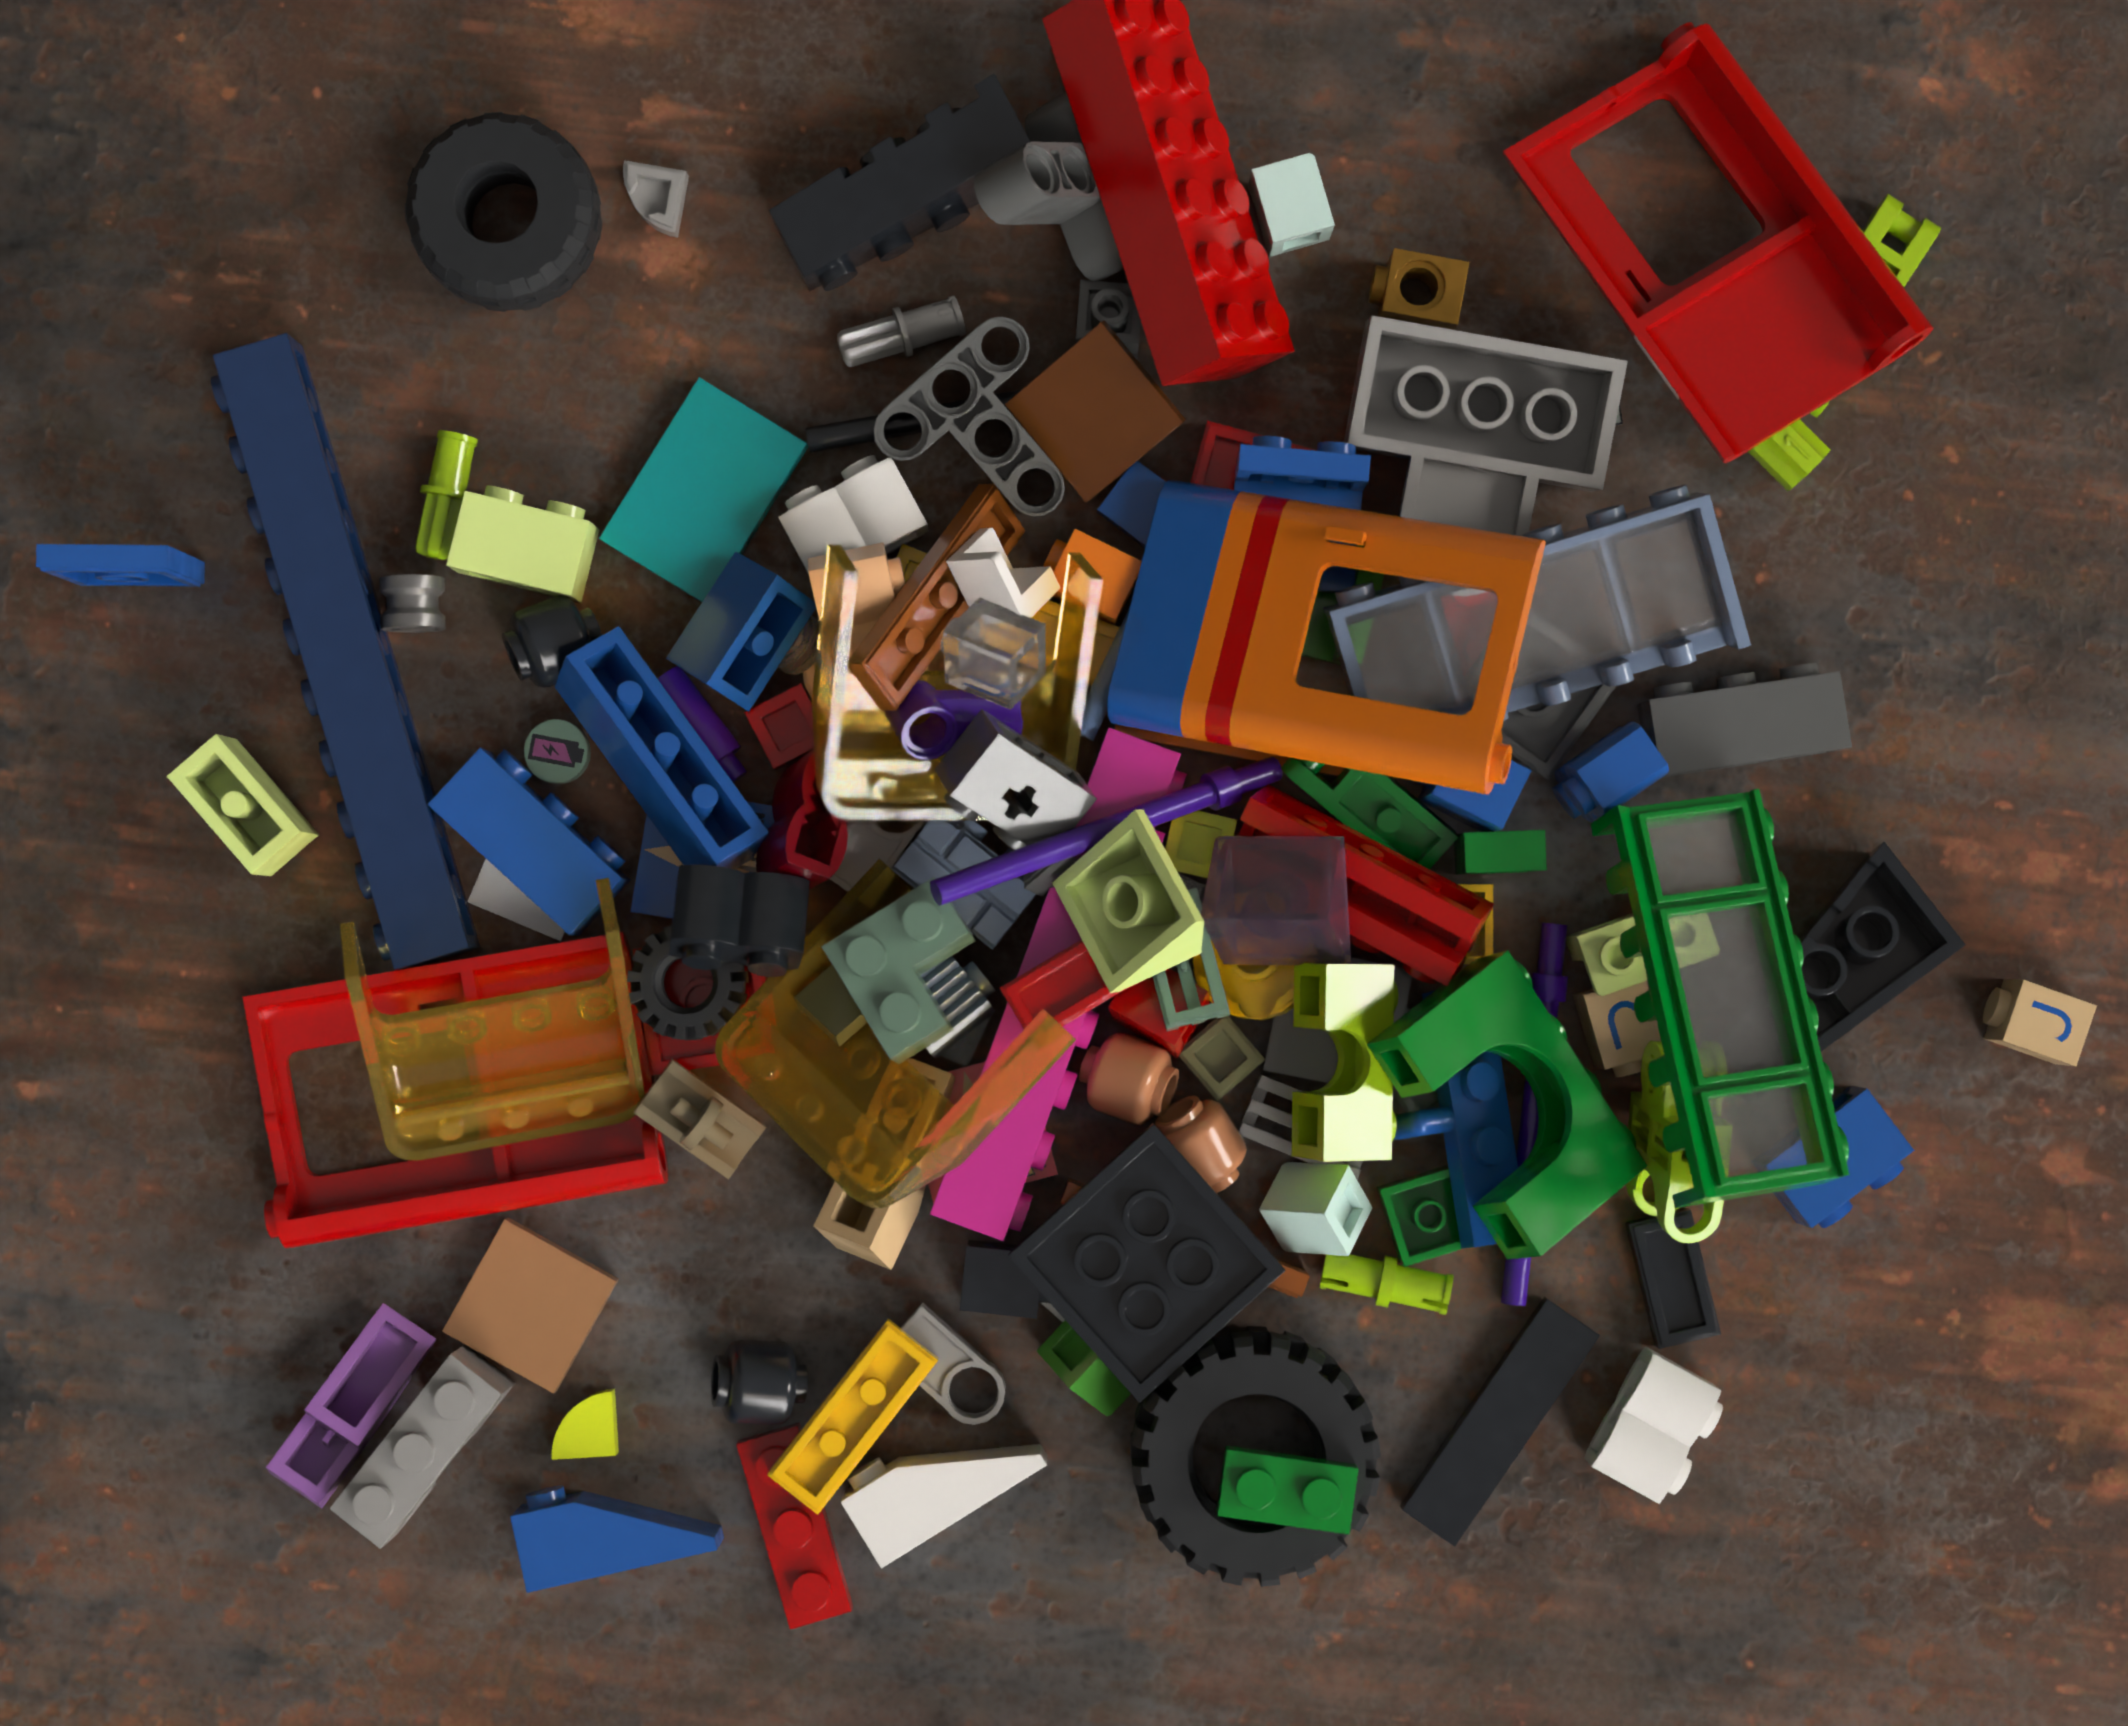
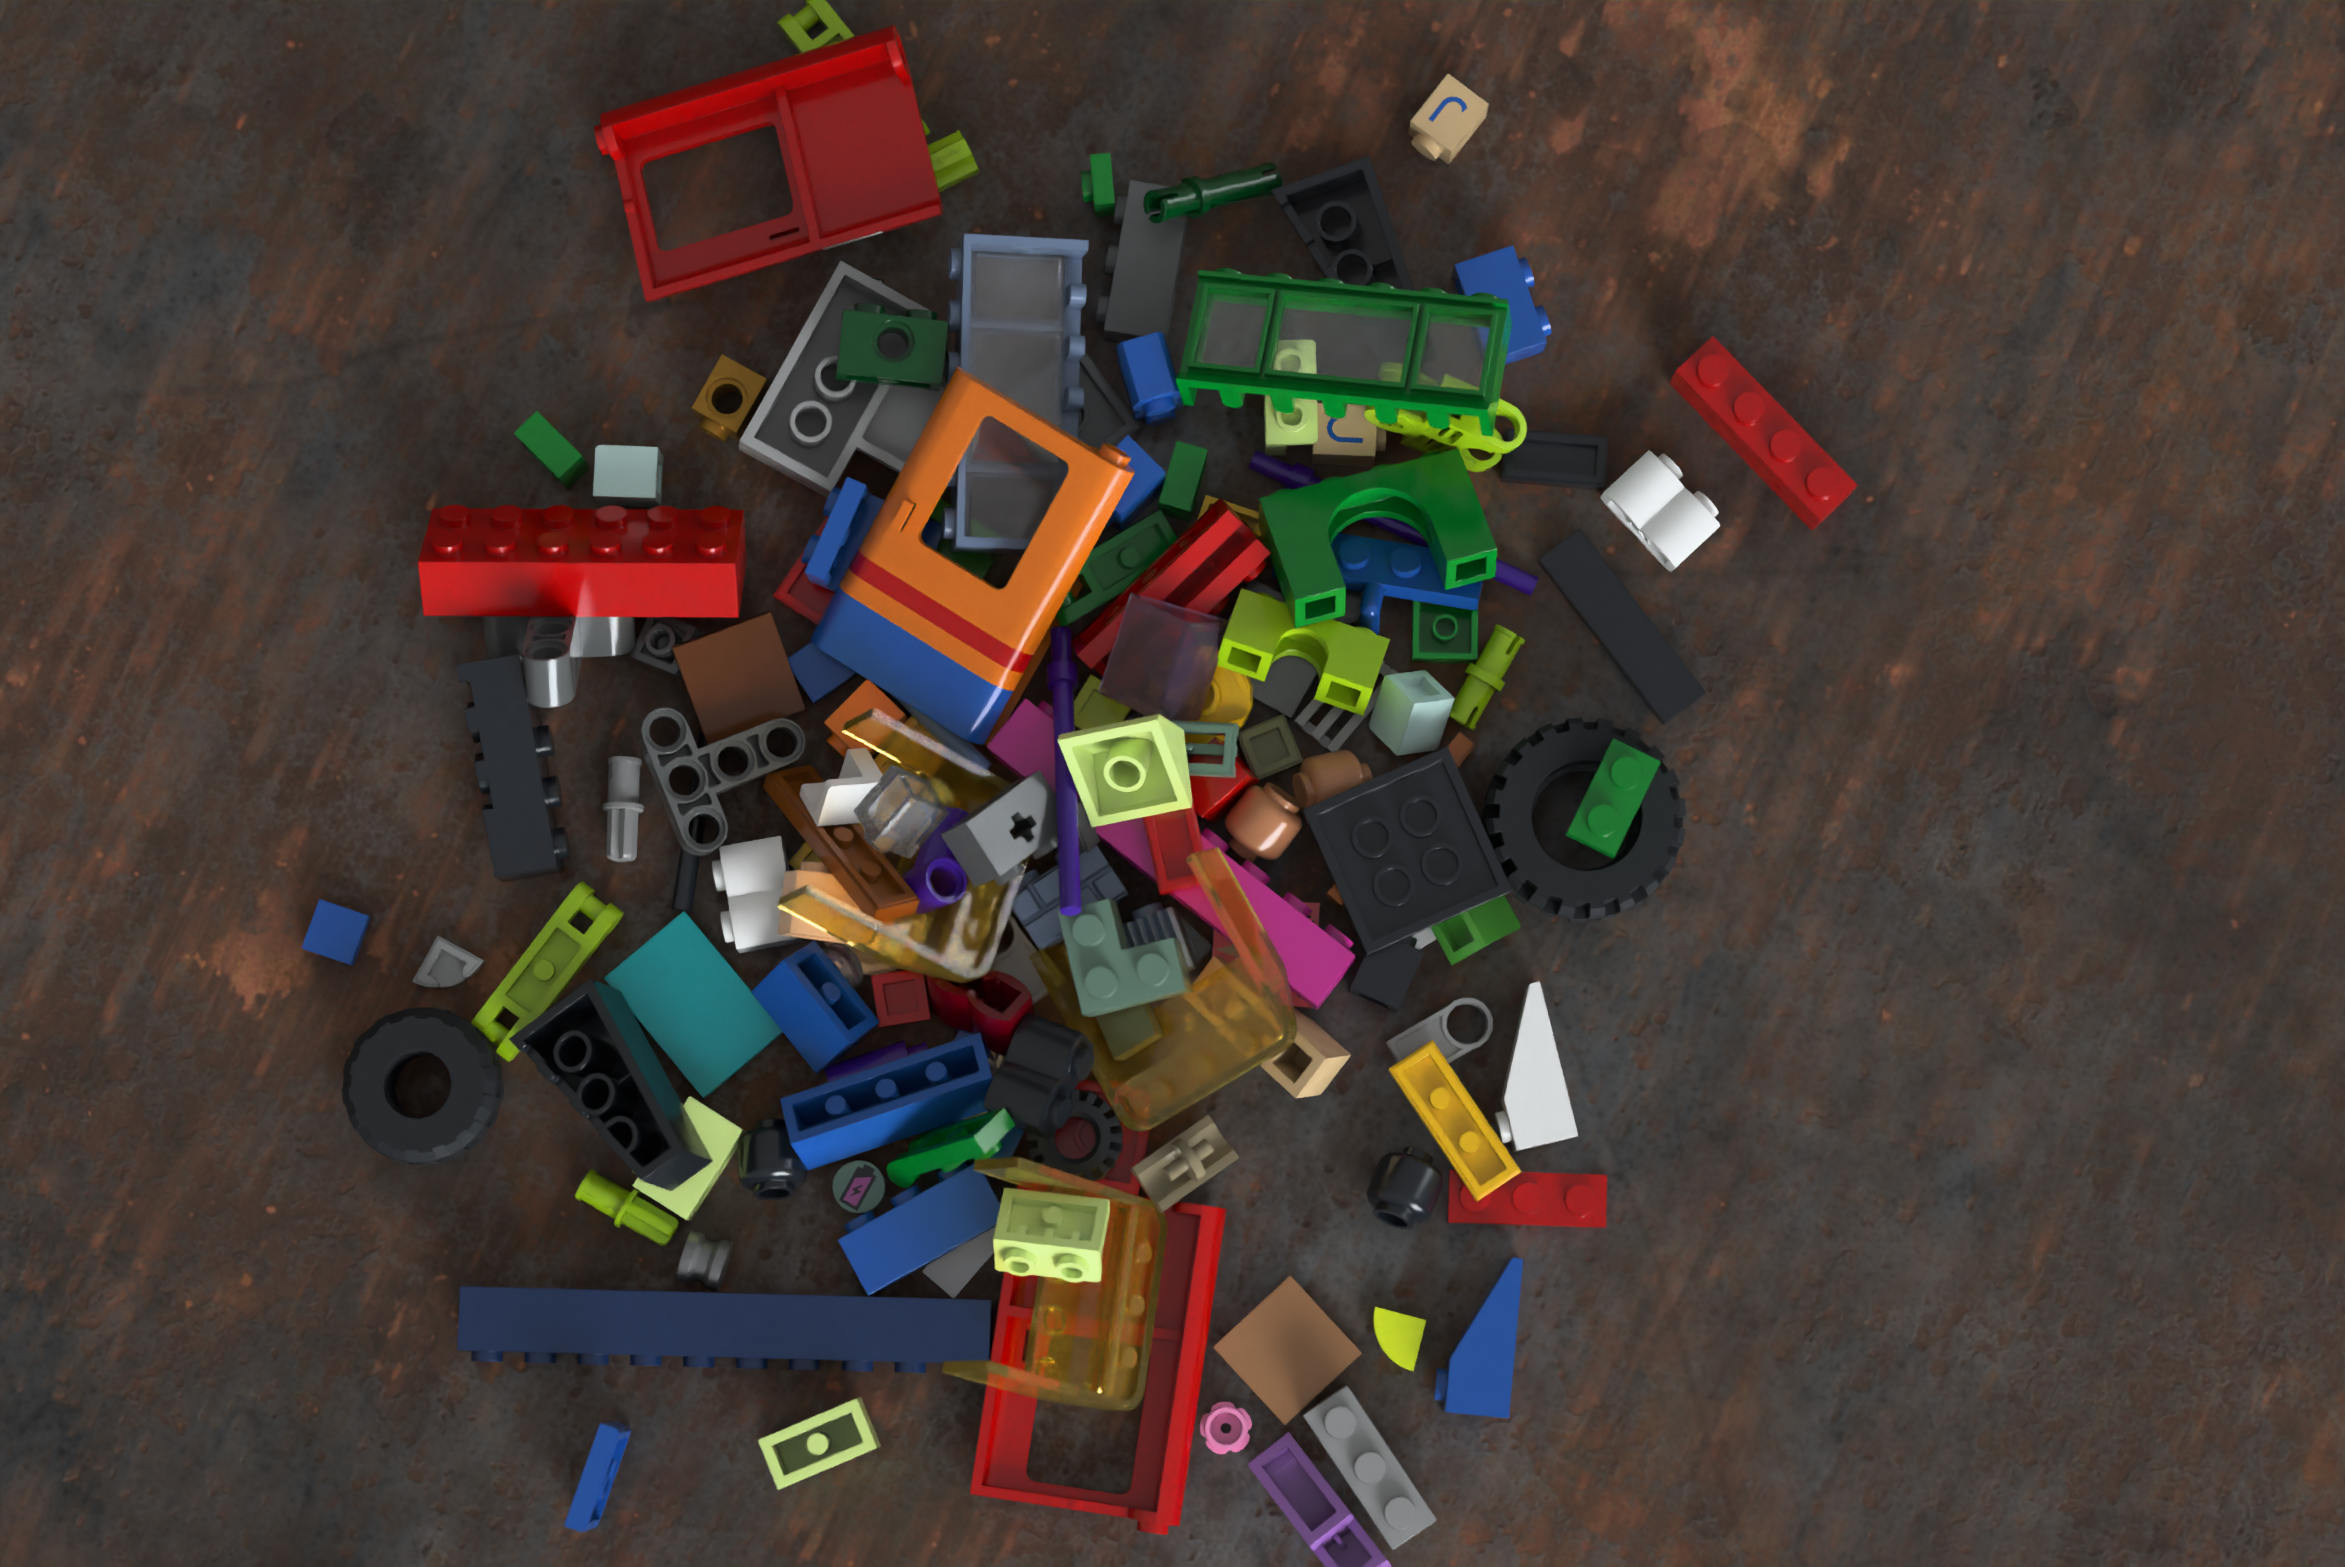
camera: 70 degrees left, 5 degrees down
none -> blue tile [302,899,371,966]
none -> lime plate [471,881,624,1062]
none -> black wedge [509,979,713,1191]
none -> green piece [514,411,591,490]
none -> dark green brick [835,303,948,391]
none -> green plate [886,1108,1015,1188]
none -> yellowish green bracket [993,1188,1110,1282]
none -> green plate [1081,153,1115,217]
none -> dark green pin [1143,162,1282,224]
none -> bright pink plate [1200,1402,1252,1454]
none -> red brick [1669,336,1858,531]

